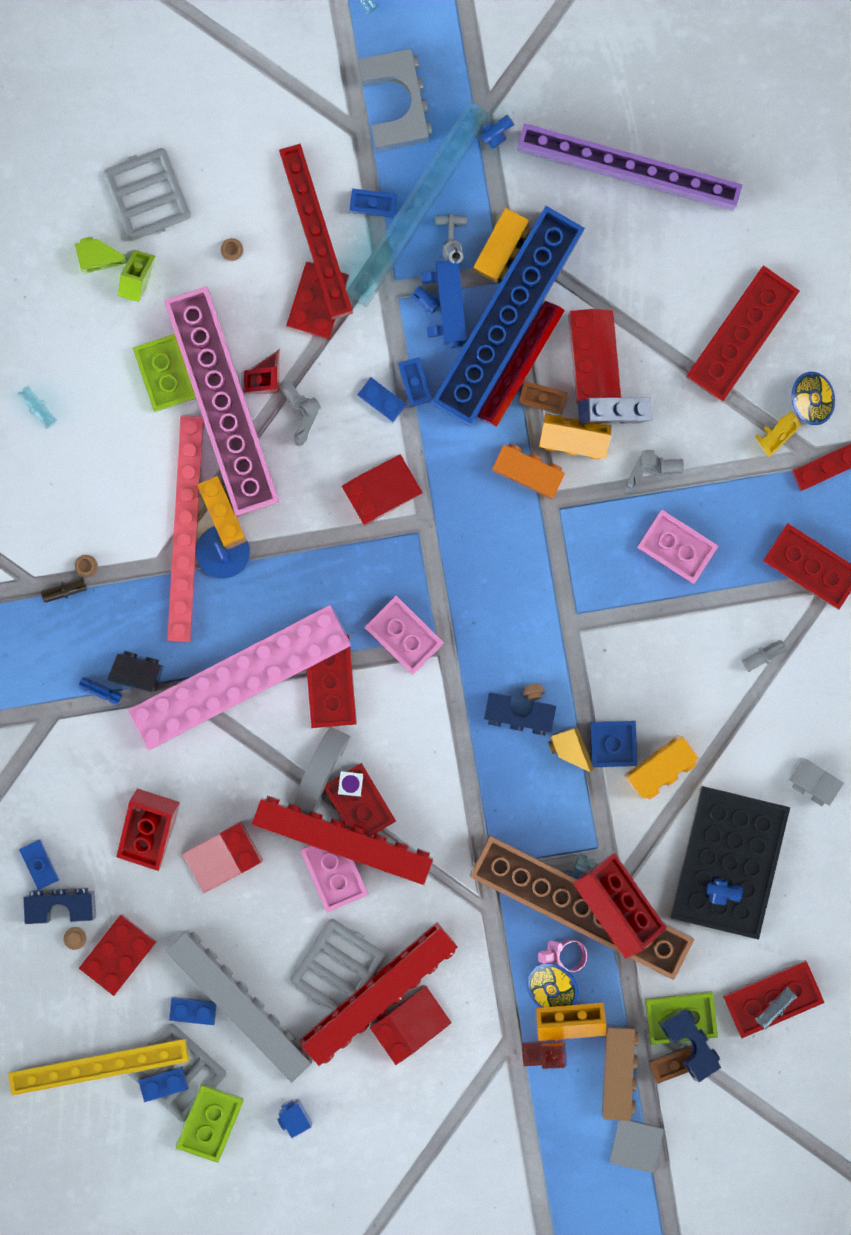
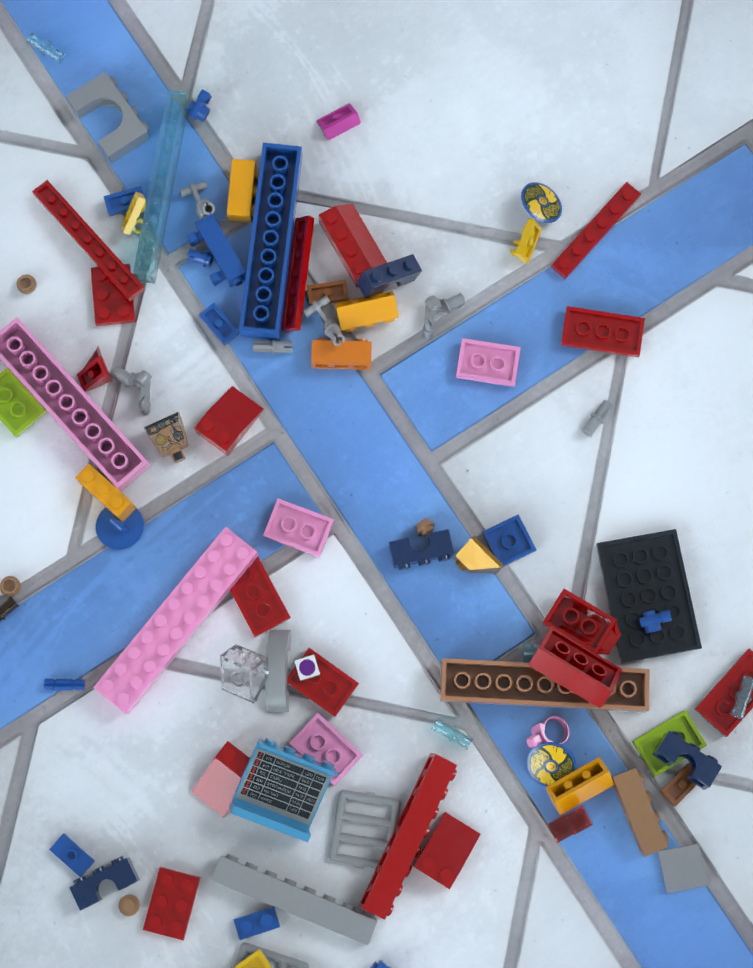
camera: 25 degrees left, 10 degrees down
black slope [107,651,164,692] -> none
red slope [116,788,180,871] -> none
coral plate [167,416,204,642] -> none
red brick [252,795,433,885] -> none
blue plate [357,377,407,422] -> none
medium lavender brick [517,123,743,211] -> none
light orange brick [624,735,699,800] -> none
red plate [685,265,800,402] -> none
light grey brick [789,758,844,806] -> none
none -> yellow plate [121,192,147,235]
none -> torso [144,412,189,463]
none -> clear slope [220,644,269,703]
none -> panel [229,738,338,842]
none -> light grey axle [253,339,292,355]
none -> light grey pin [303,295,345,346]
none -> dark pink slope [316,103,361,140]
none -> clear light blue pin [431,718,474,750]
none -> red slope [543,588,621,655]

